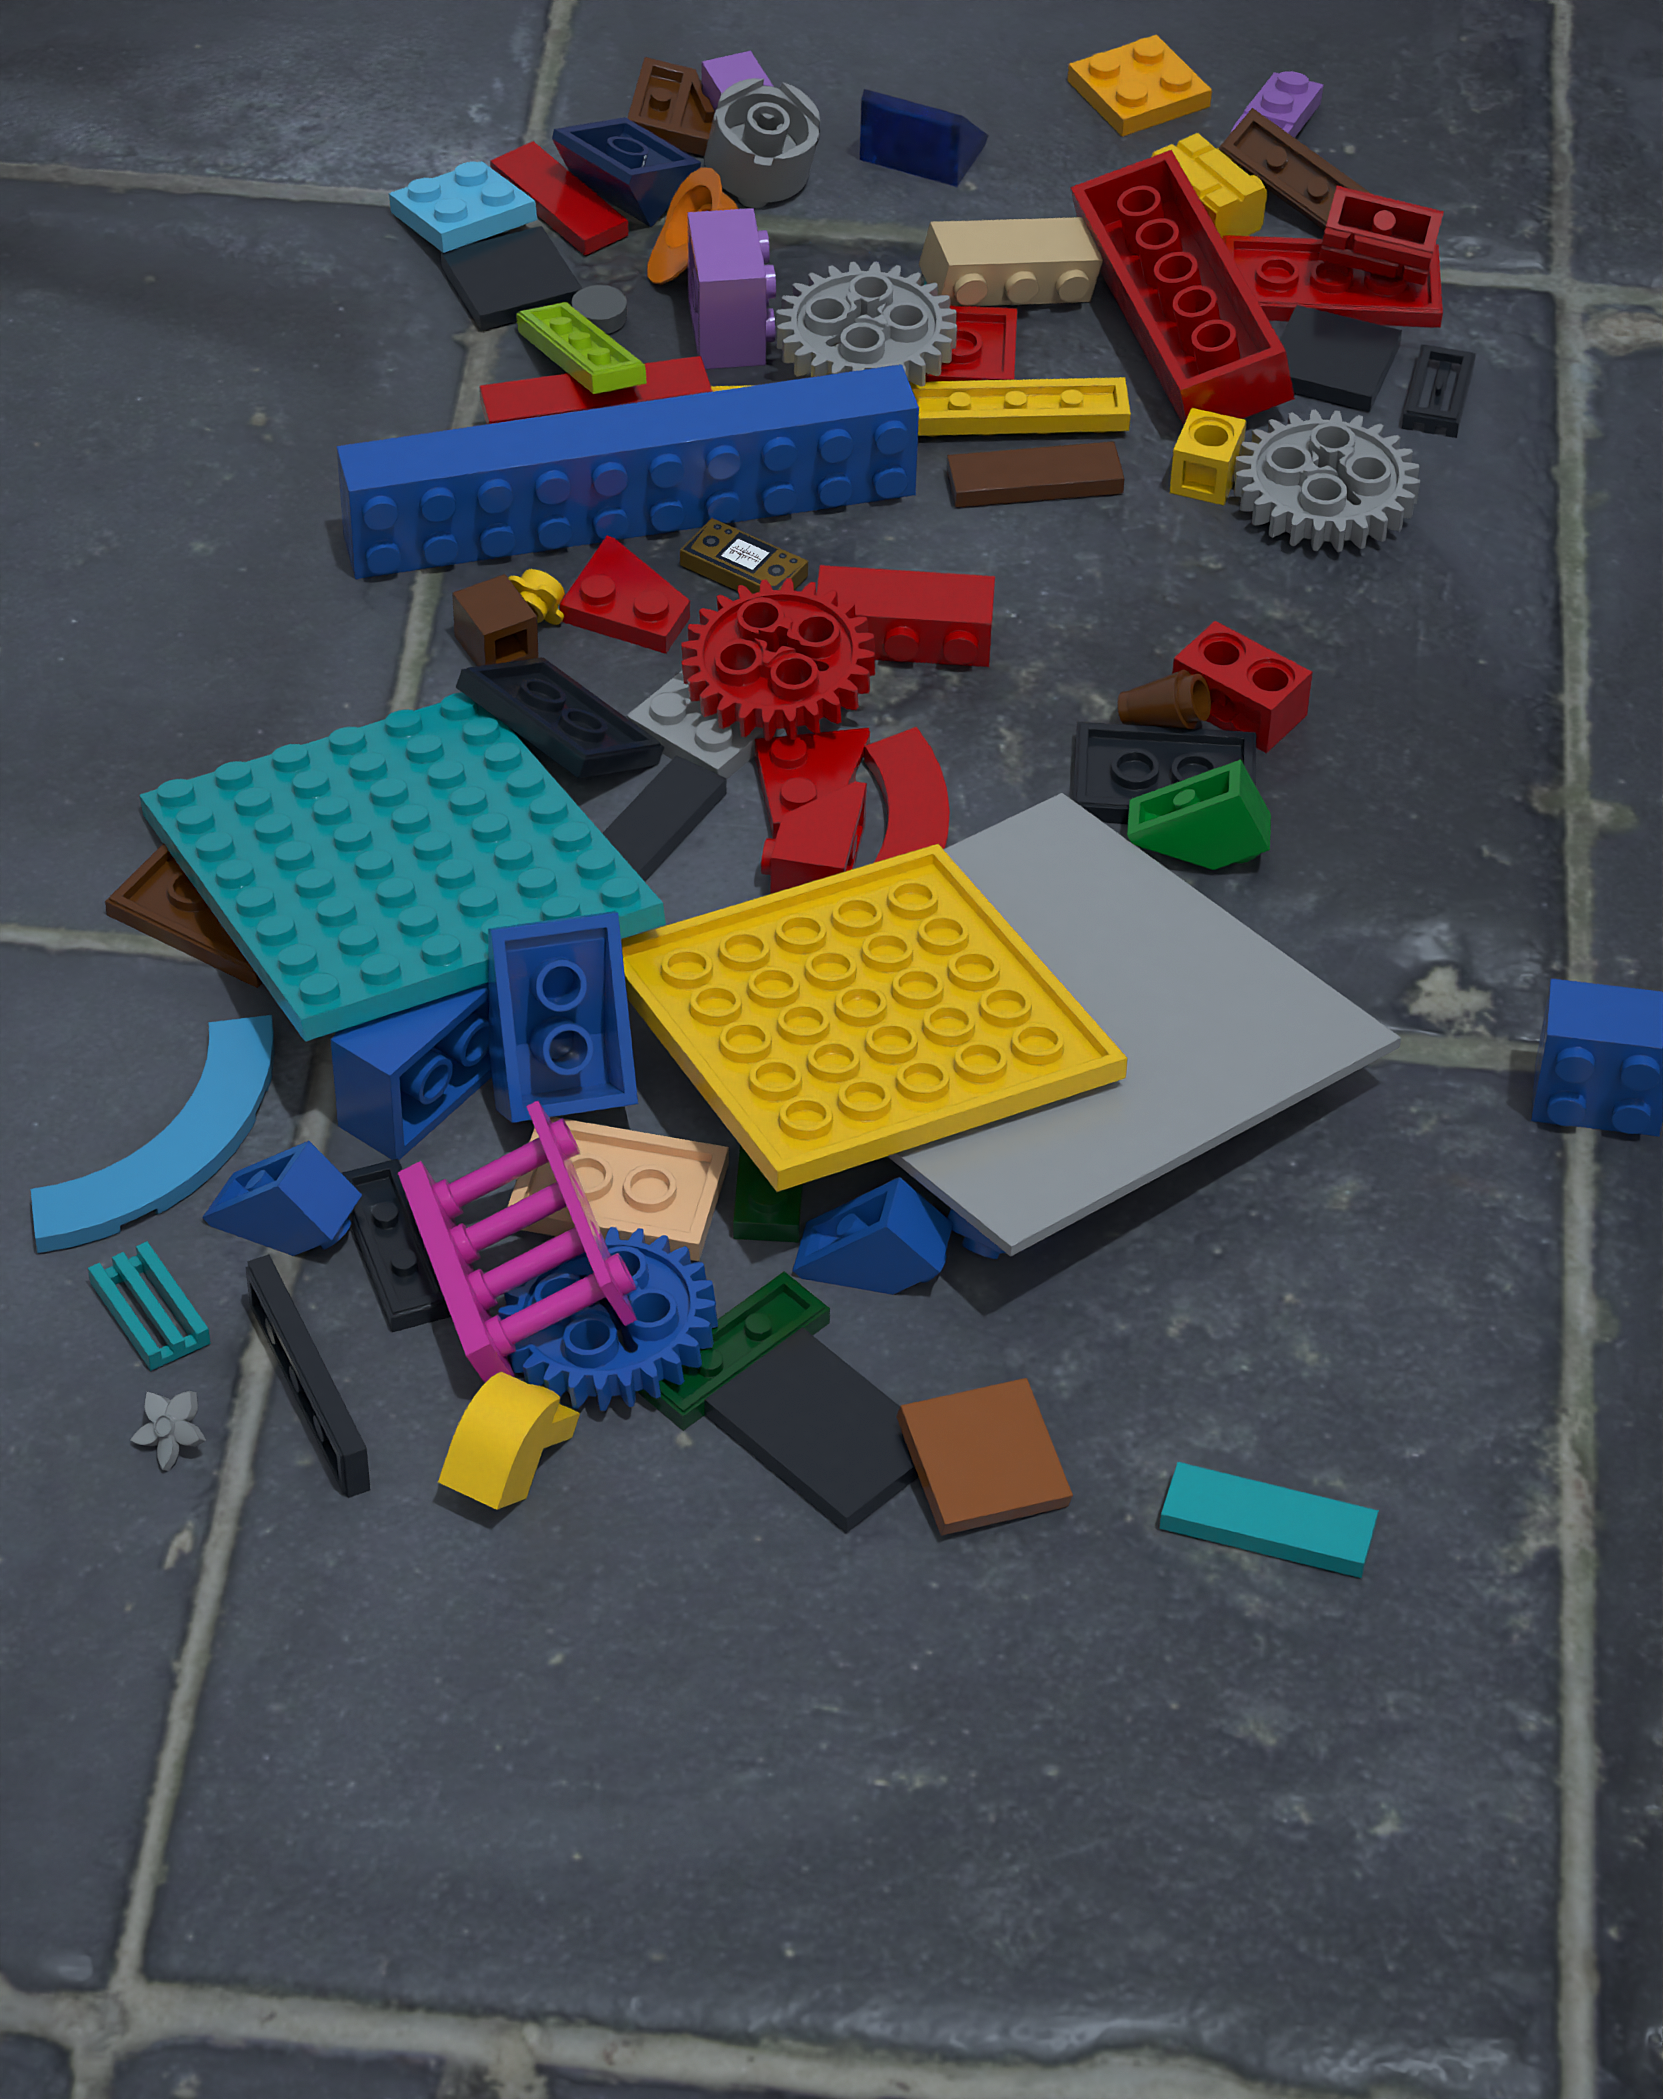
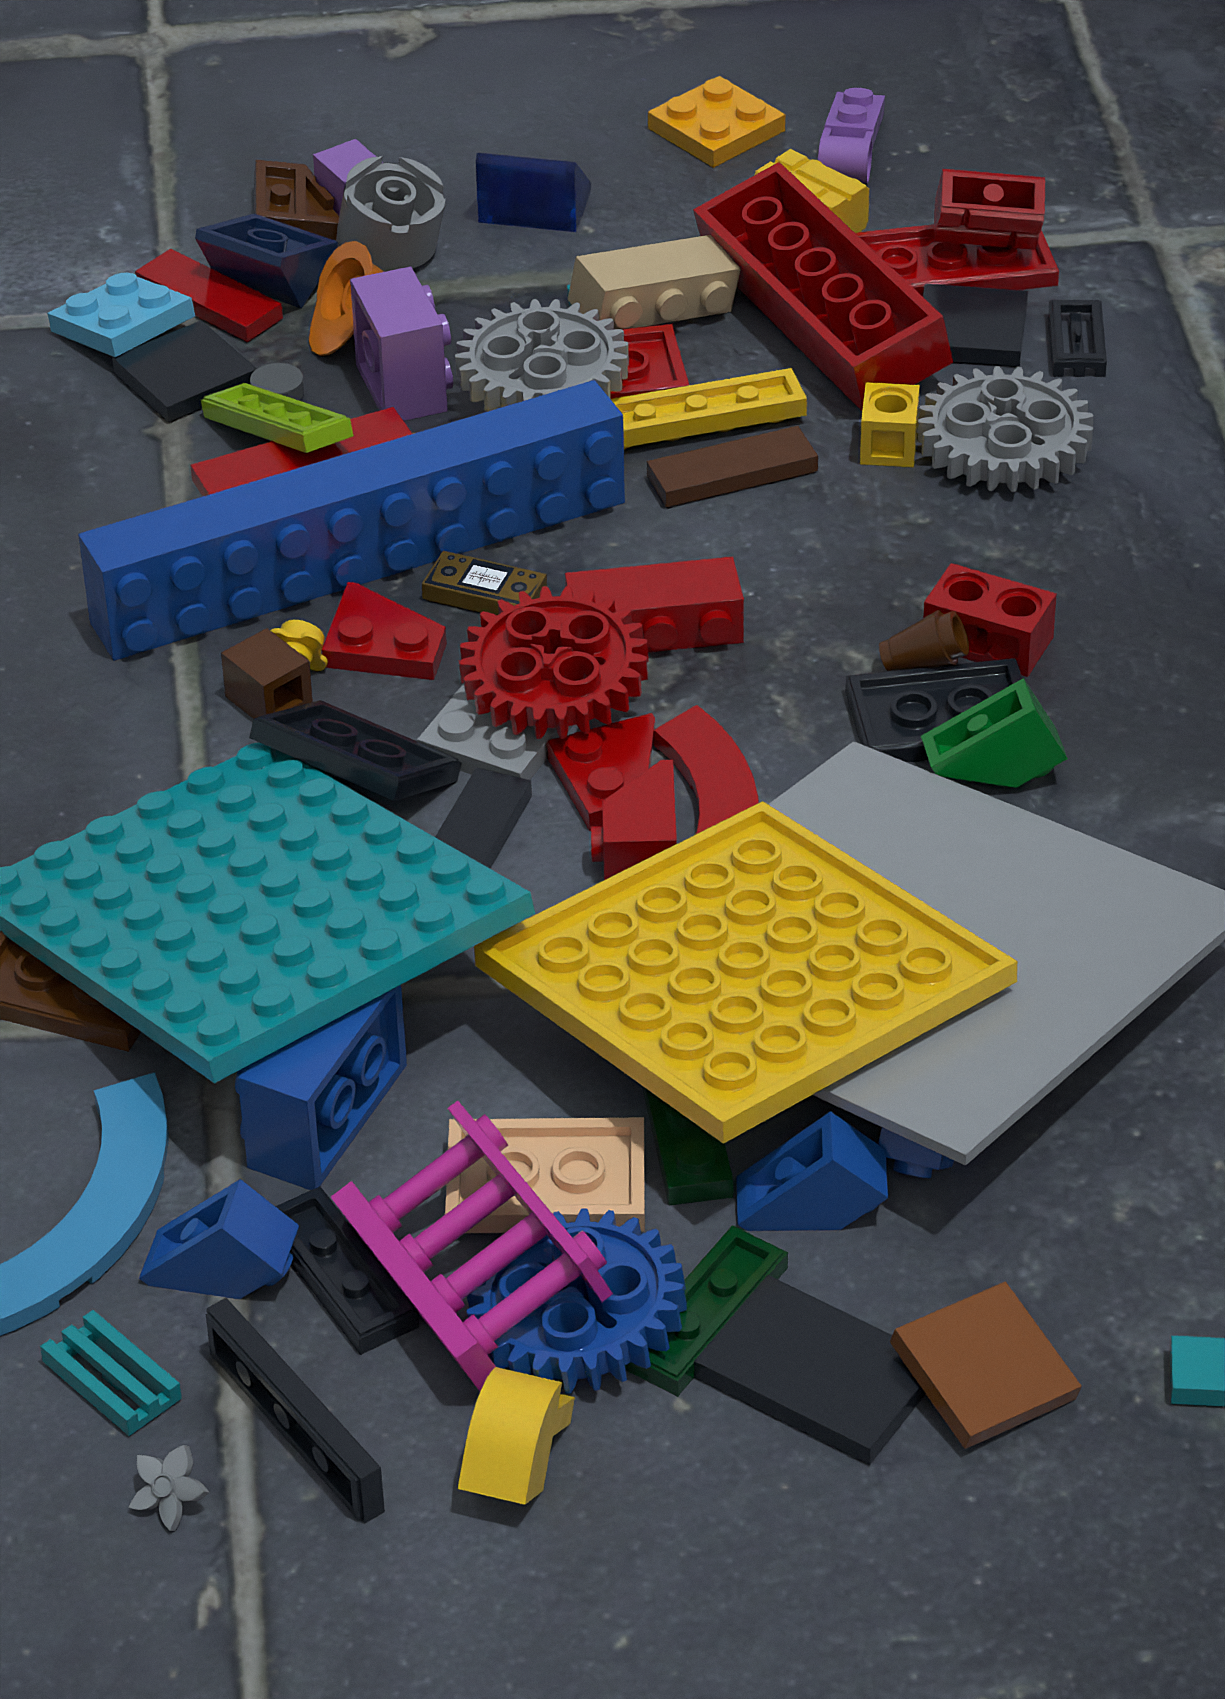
camera: 10 degrees left, 5 degrees down
blue slope [488,911,638,1123] -> none
reddish brown tile [1219,108,1372,231] -> none

